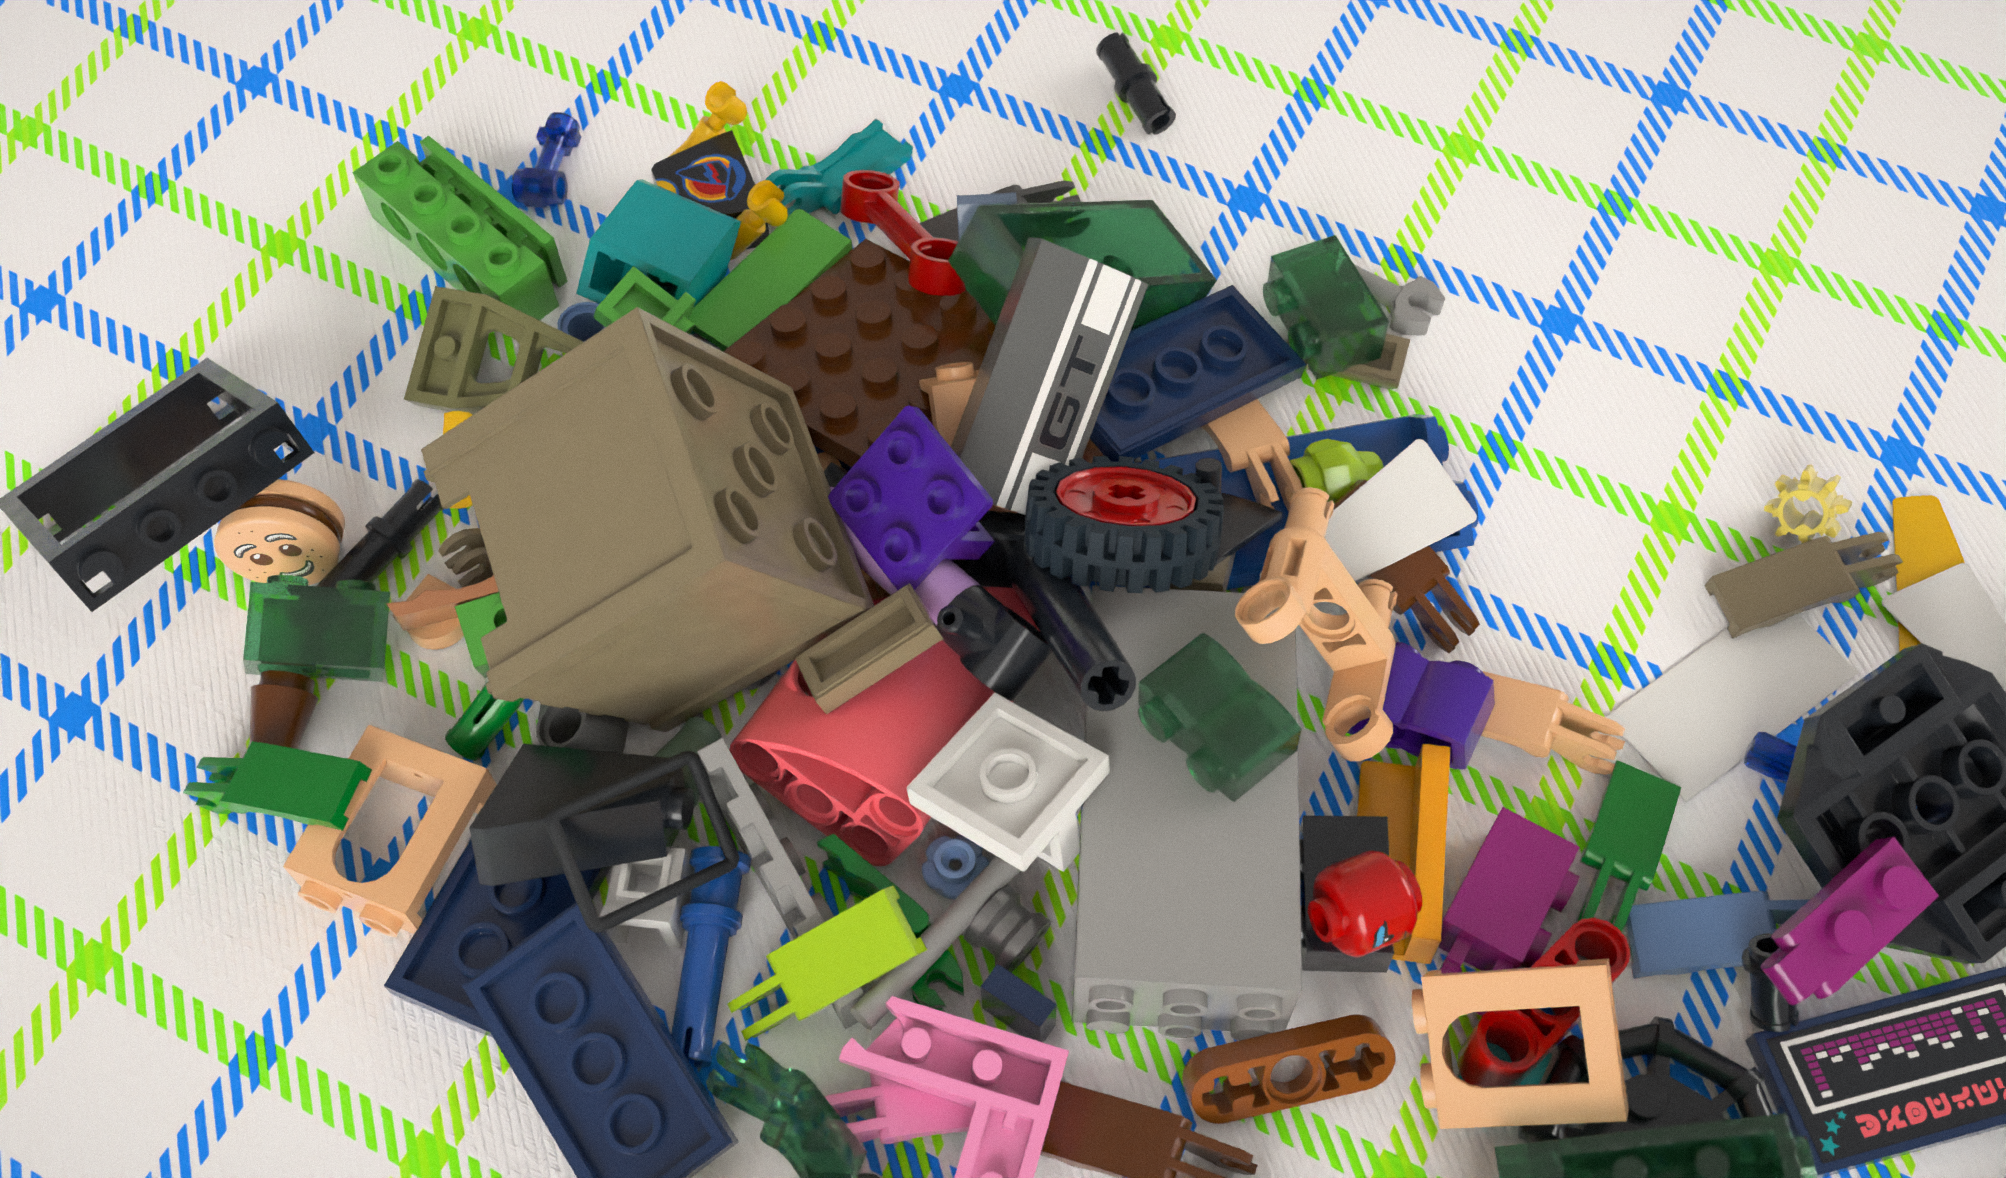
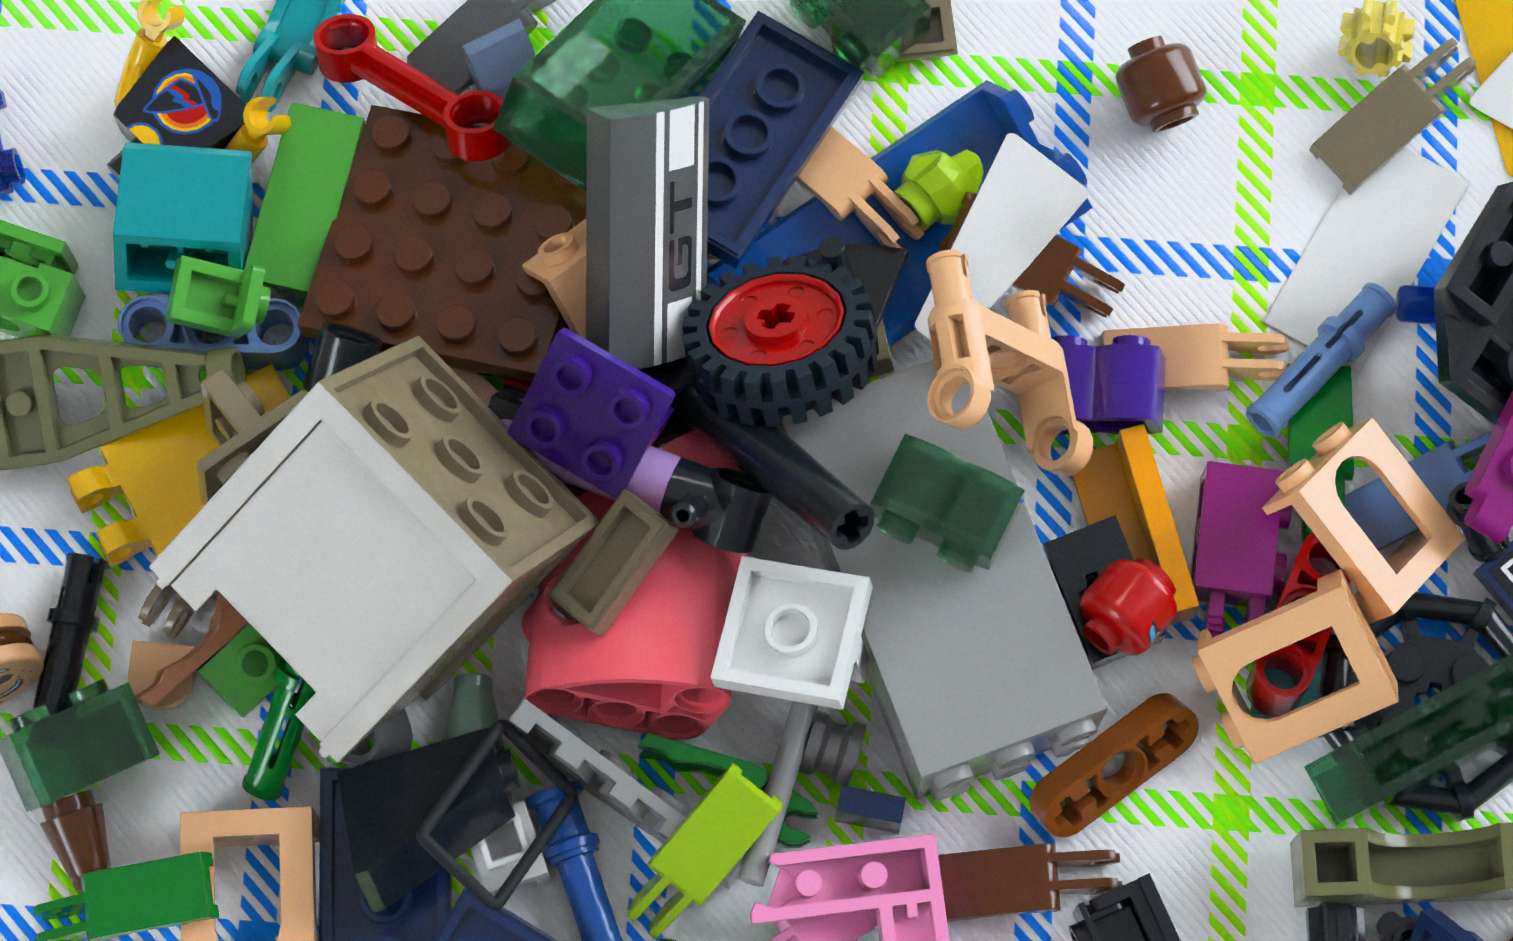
camera: 25 degrees left, 15 degrees up
light blue plate [922,834,989,899] -> none
none -> reddish brown head [1115,35,1207,133]
none -> medium blue pin [1246,283,1397,438]
none -> light nougat panel [1262,417,1466,624]

